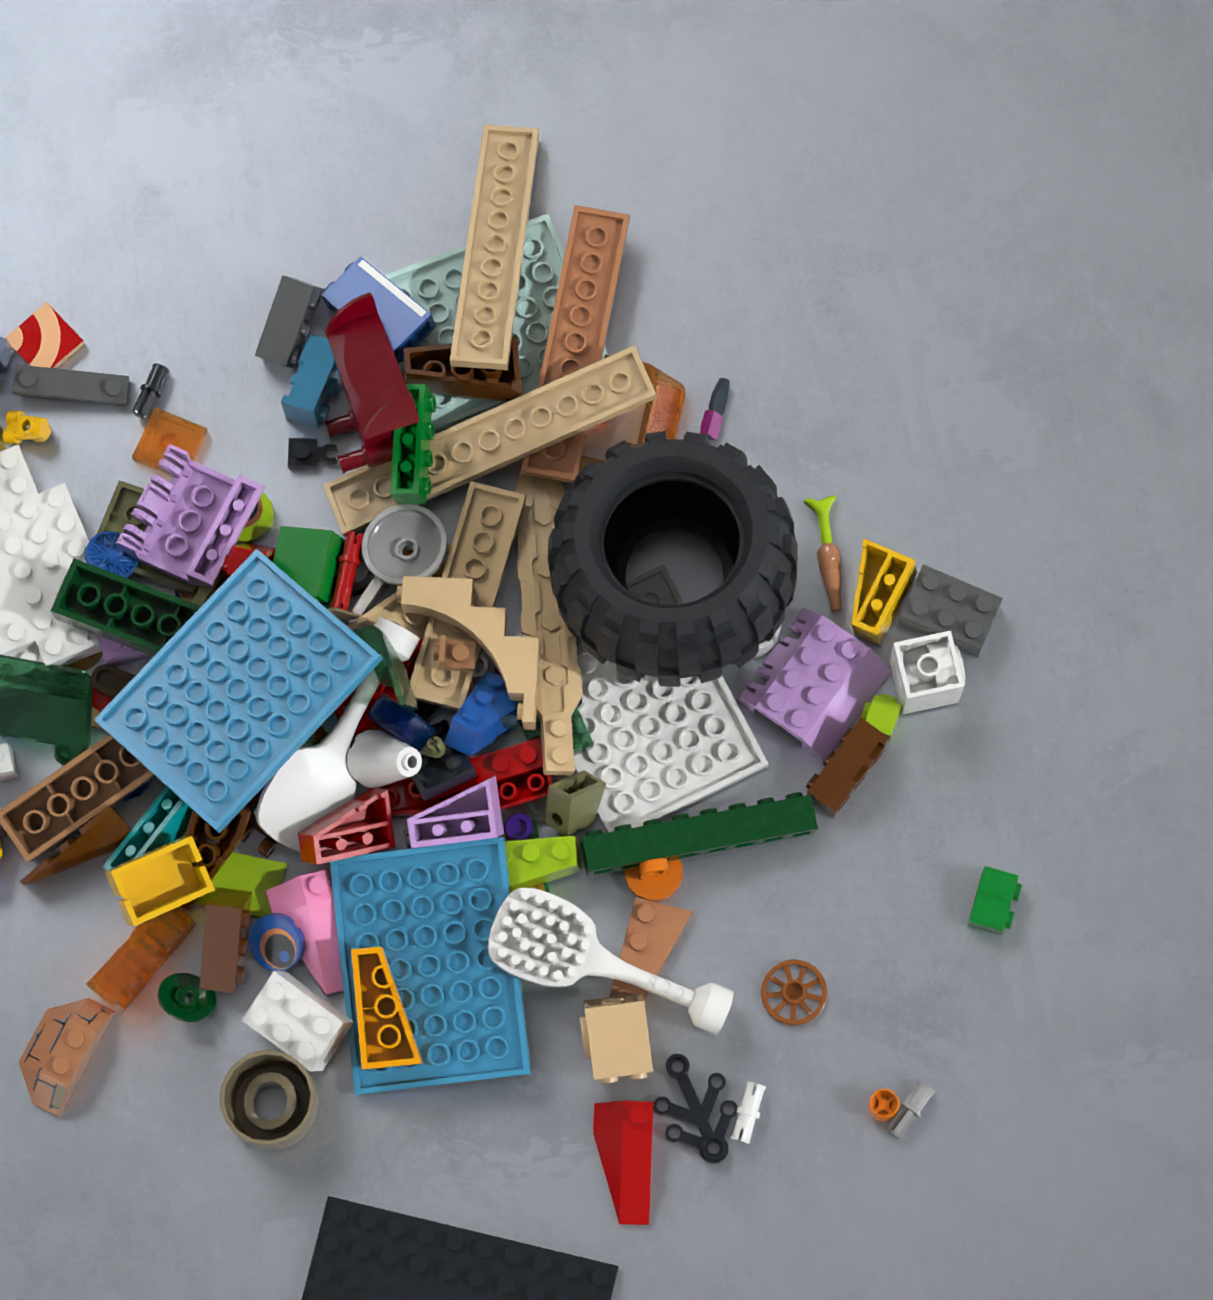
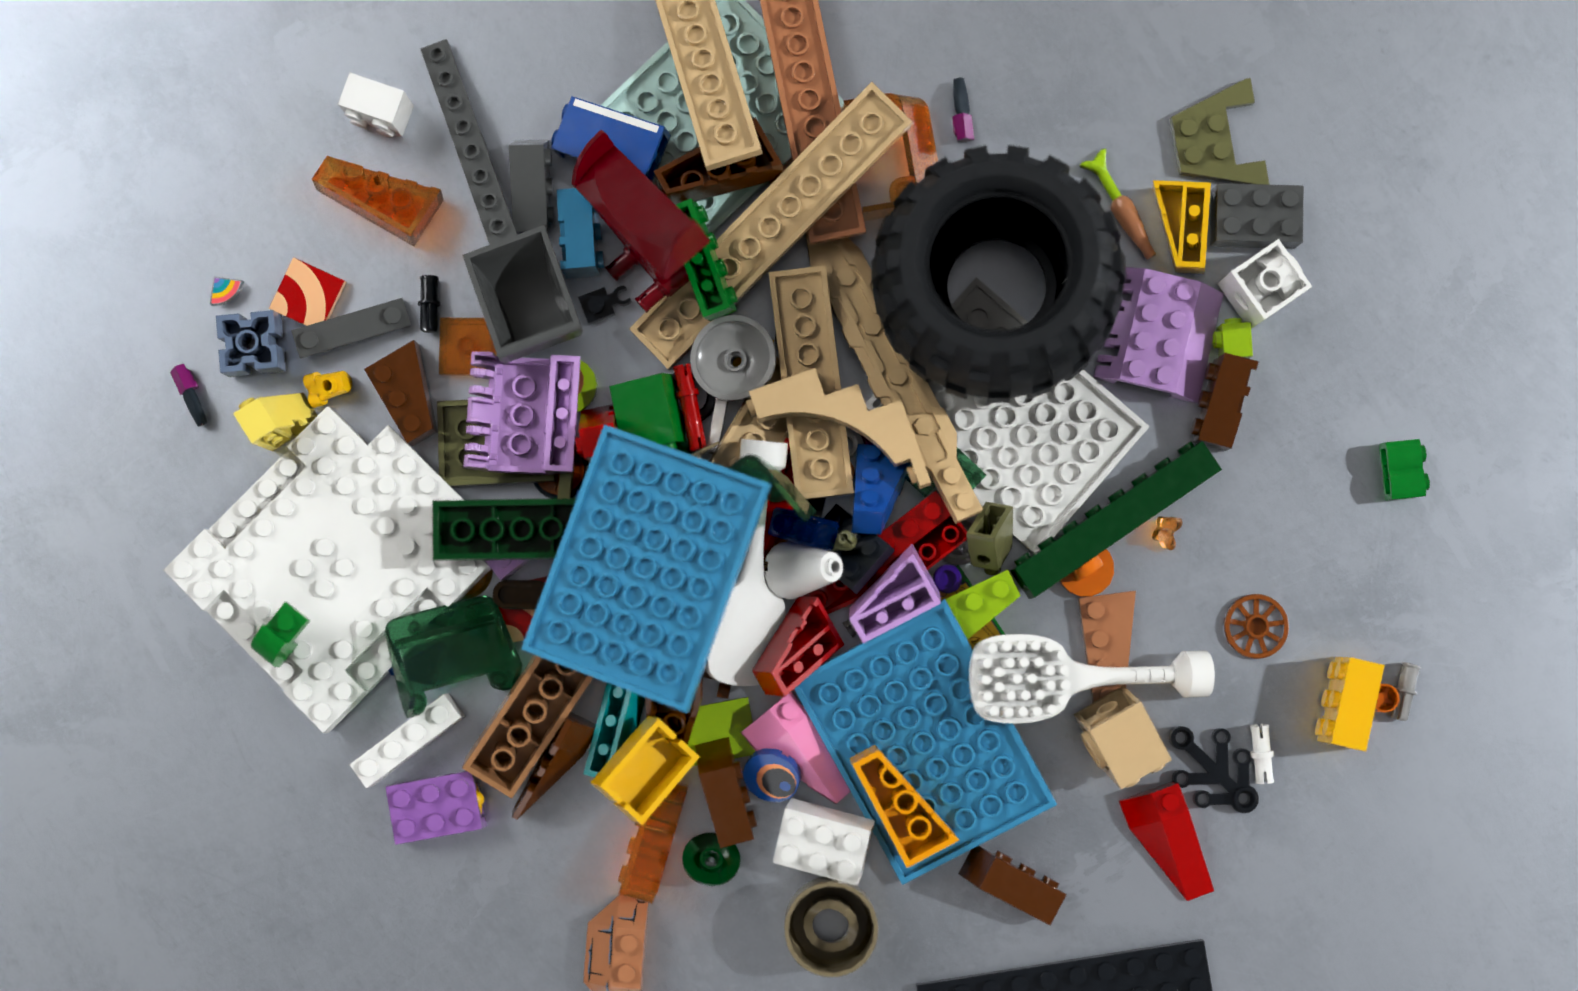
camera: 25 degrees left, 10 degrees up
blue wheel [85,531,138,578] -> none
medium nougat bracket [434,635,477,672] -> none
none -> clear orange wedge [312,156,444,246]
none -> white brick [338,72,414,138]
none -> reddish brown wedge [364,340,438,446]
none -> dark grey plate [420,39,583,363]
none -> reddish brown wedge [958,846,1067,925]
none -> clear orange piece [1152,516,1183,550]
none -> olive wing [1170,78,1270,185]
none -> yellow piece [1315,657,1385,751]

